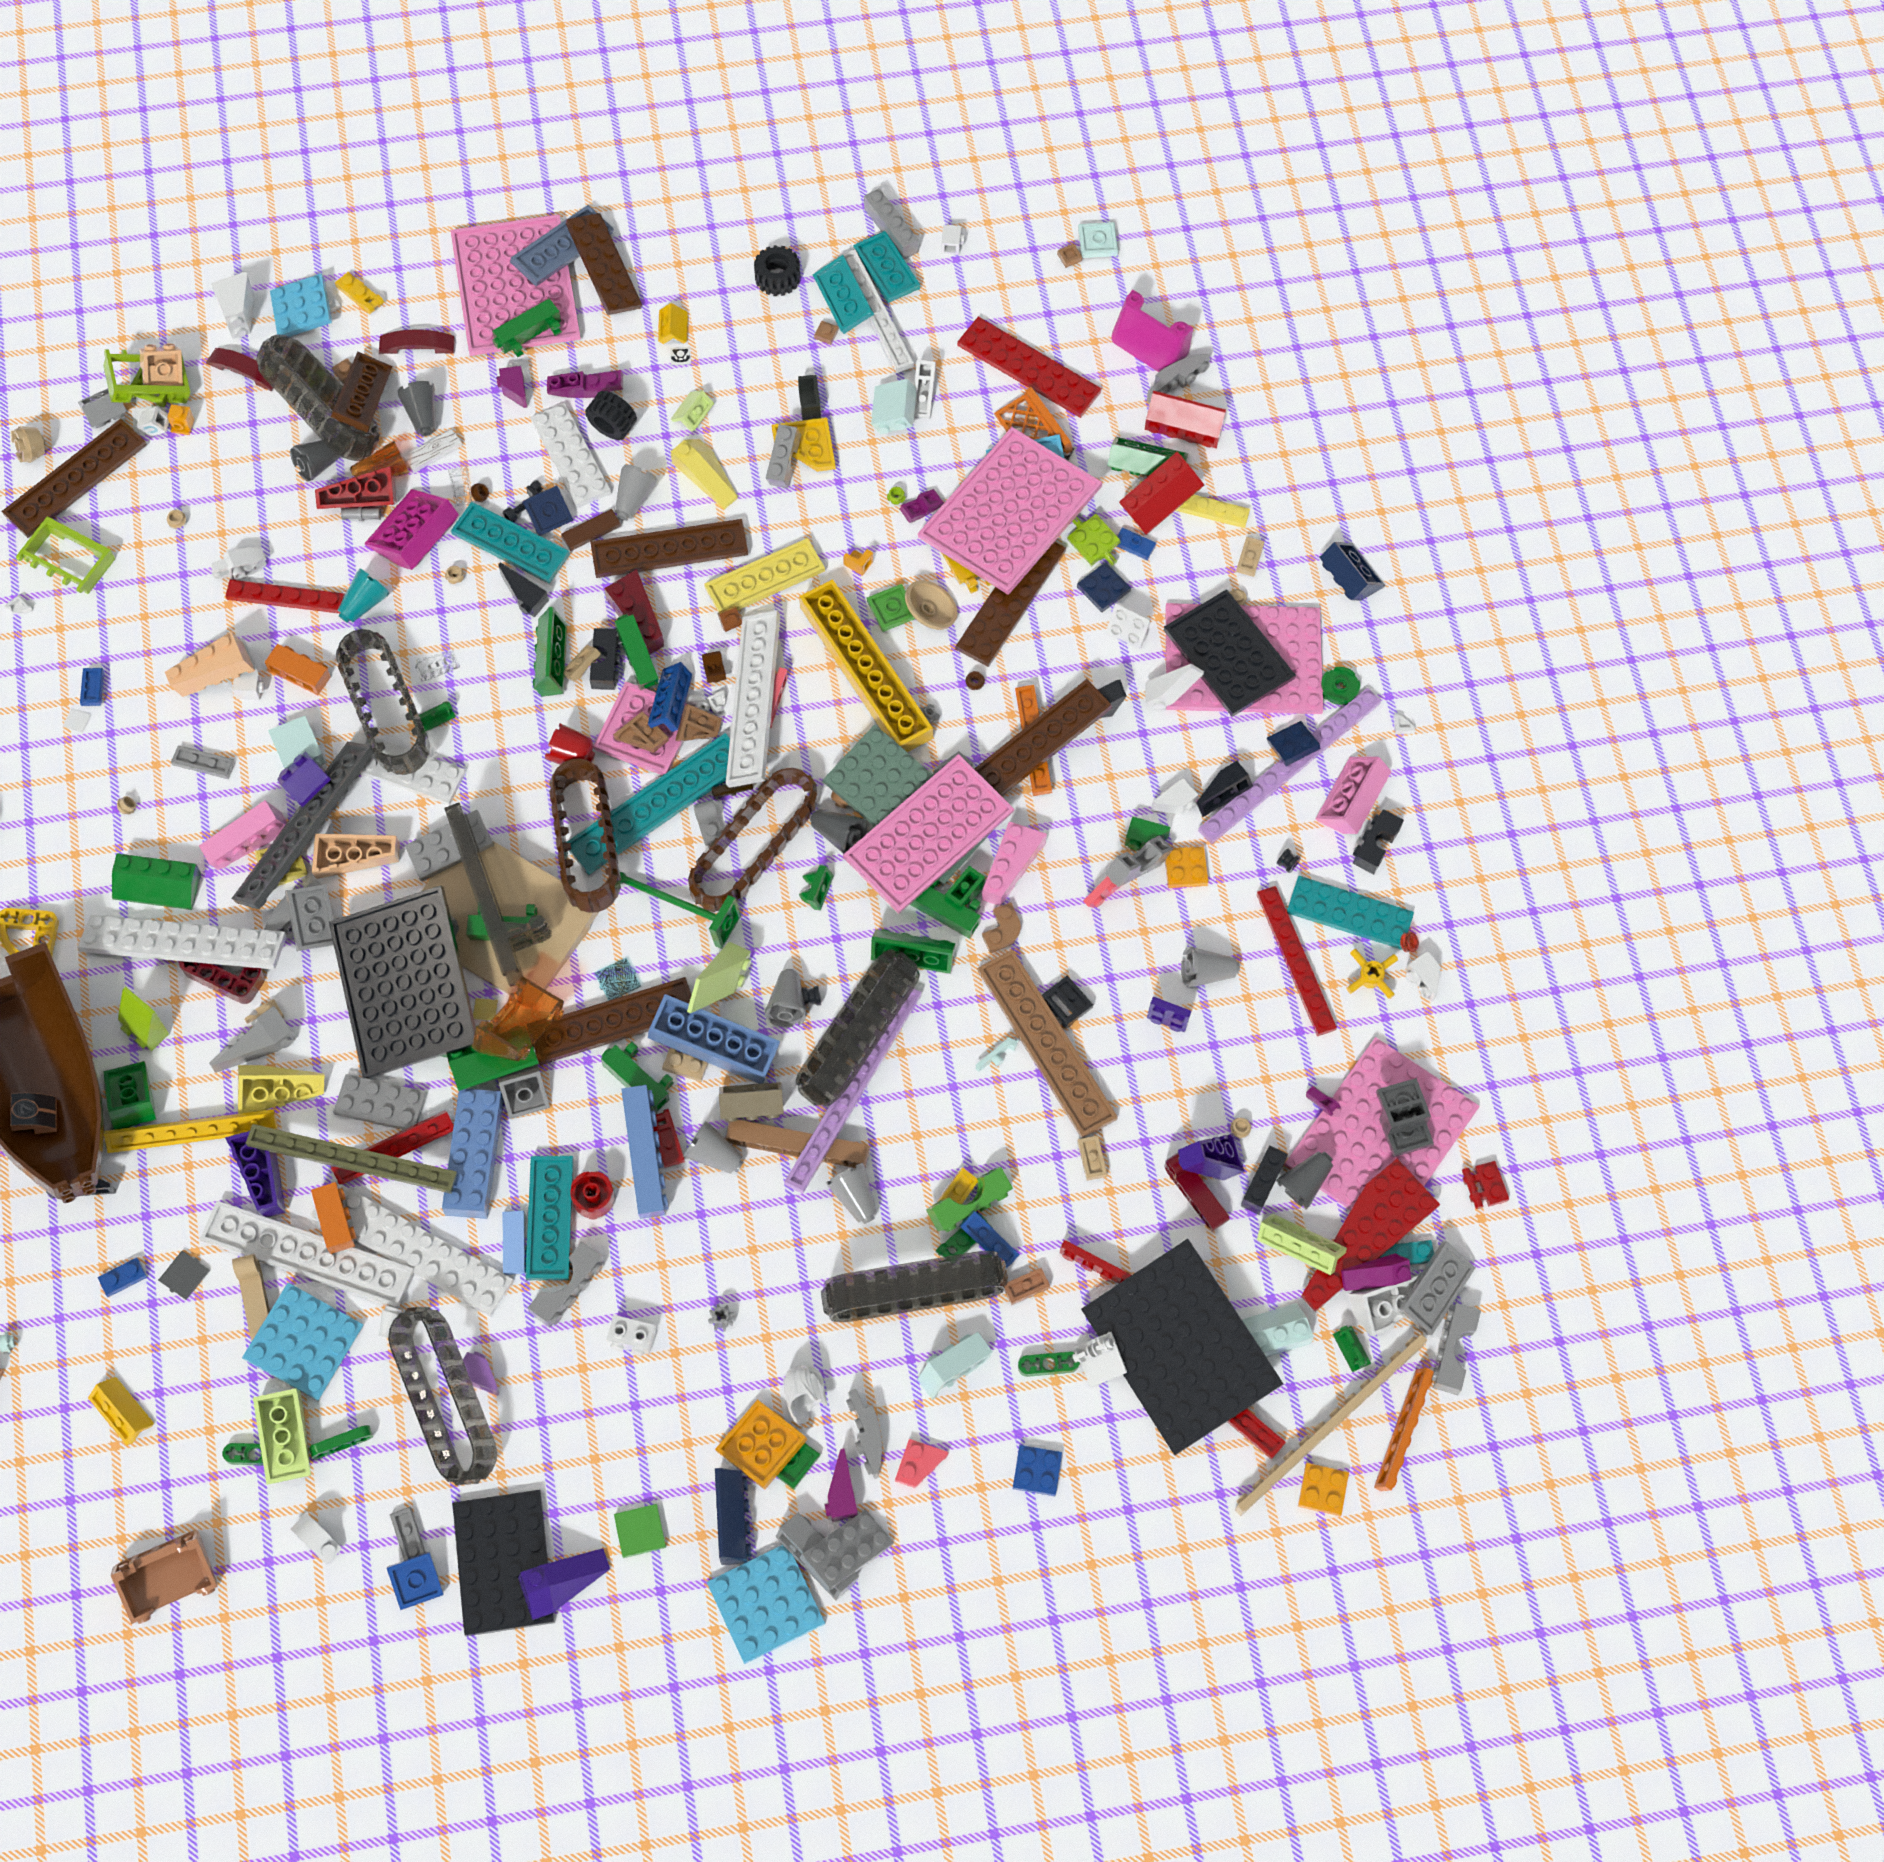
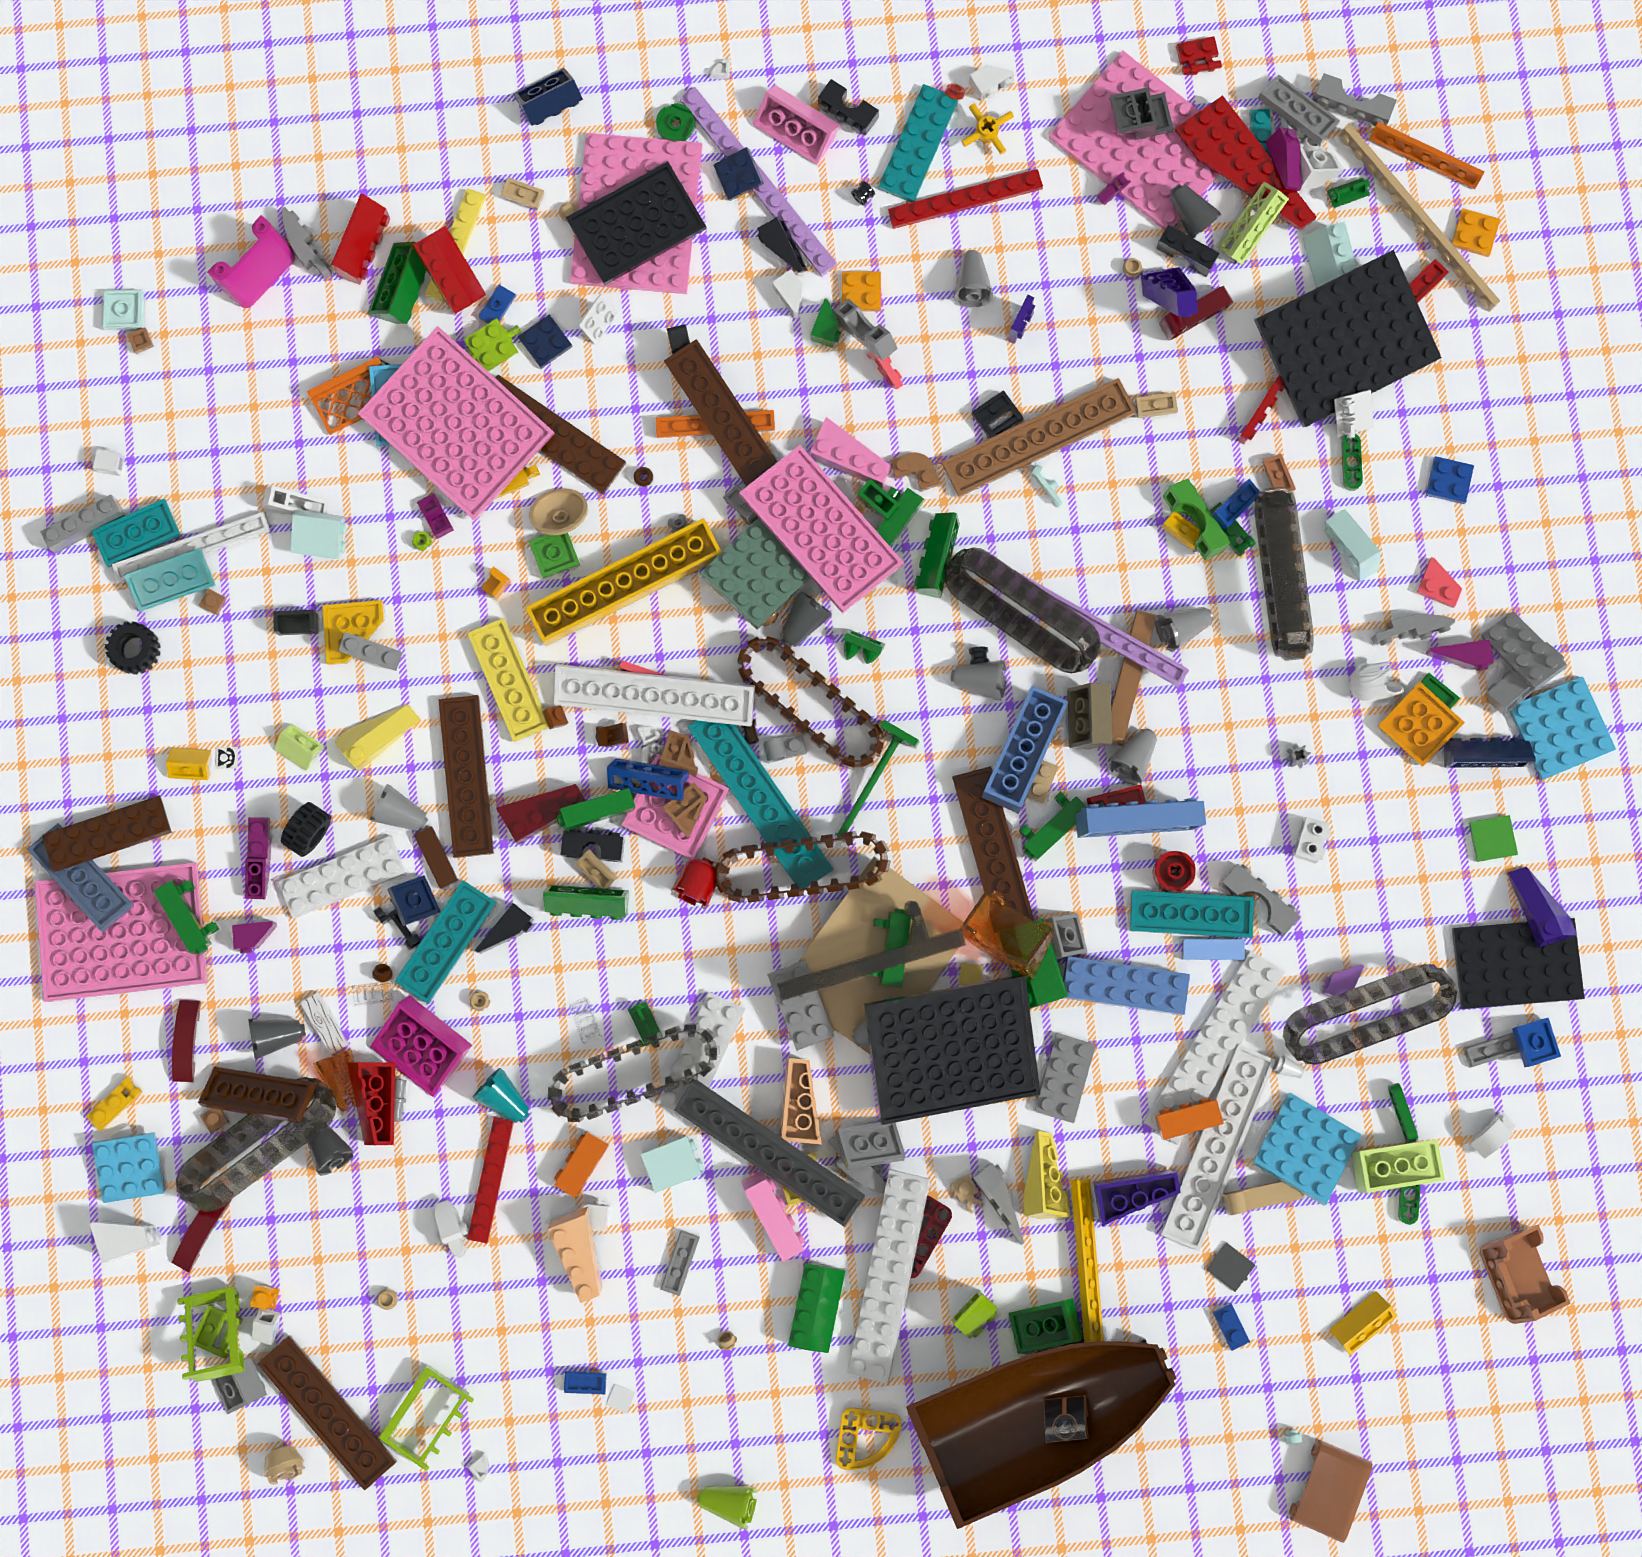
camera: 80 degrees left, 15 degrees up
light nougat plate [139,343,183,386] -> none
olive plate [246,1124,458,1194] -> none
dark purple slope [277,751,331,807] -> none
red plate [330,1110,454,1185] -> none
clear light blue piece [594,958,641,1001] -> none
yellowish green slope [687,942,751,1013] -> none
red plate [957,316,1102,418] -> none
white slope [1145,664,1204,709] -> none

